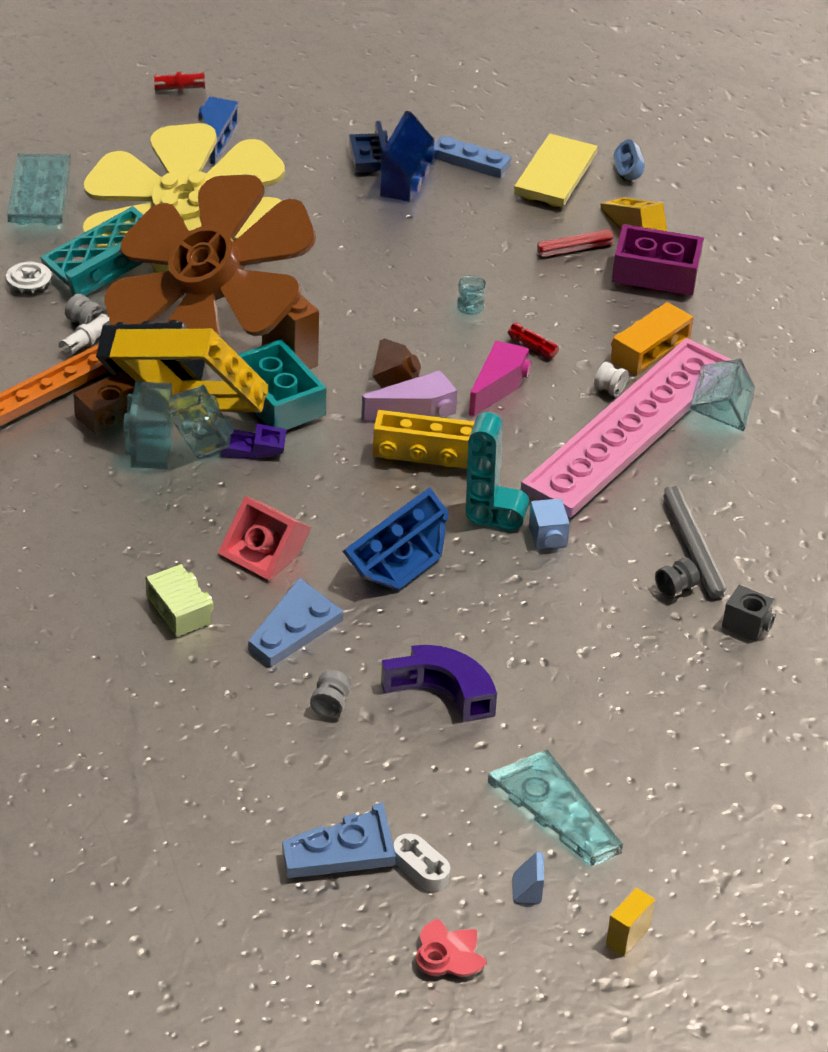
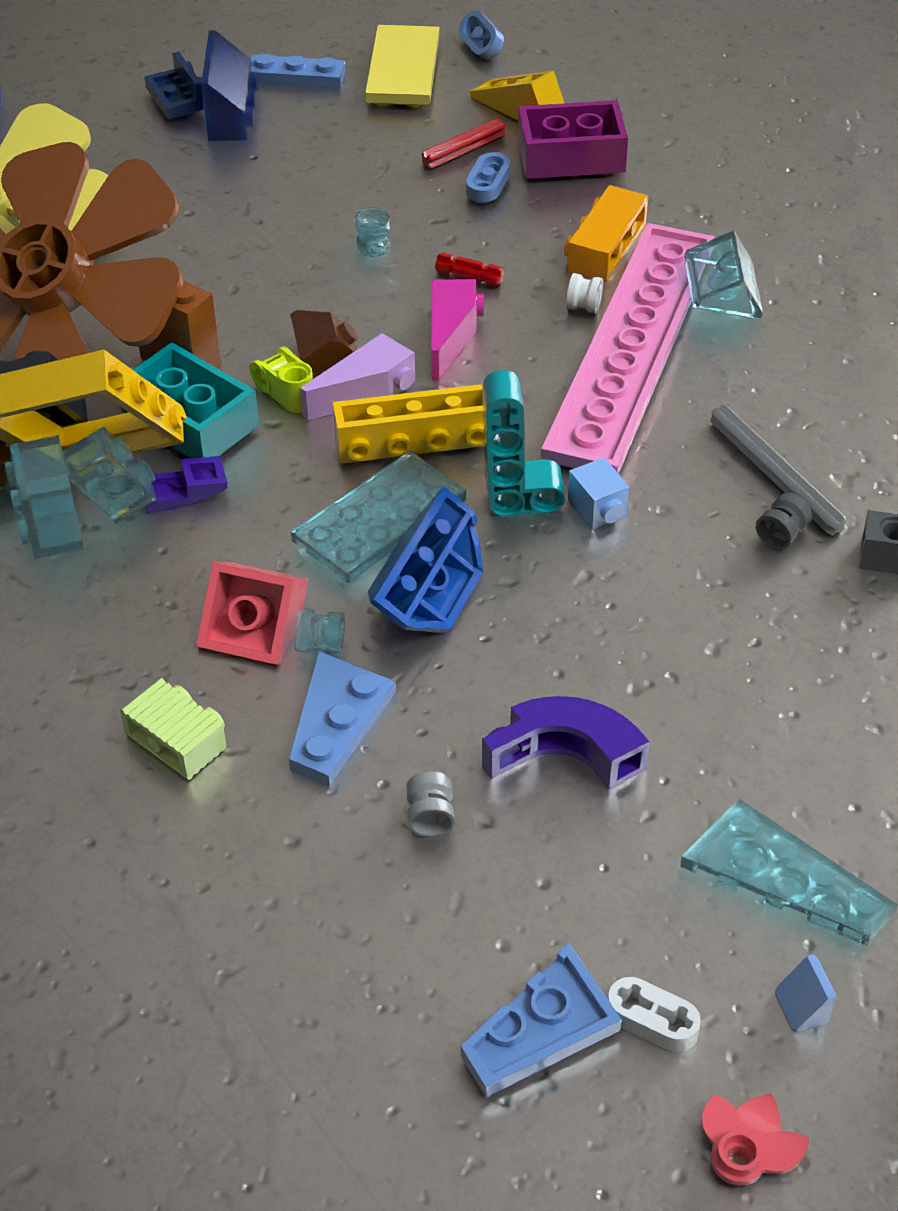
camera: 15 degrees left, 5 degrees up
none -> neon yellow piece [249,346,313,413]
none -> clear light blue tile [291,451,466,583]
none -> clear light blue wheel [294,608,345,655]
none -> medium blue plate [466,152,510,204]

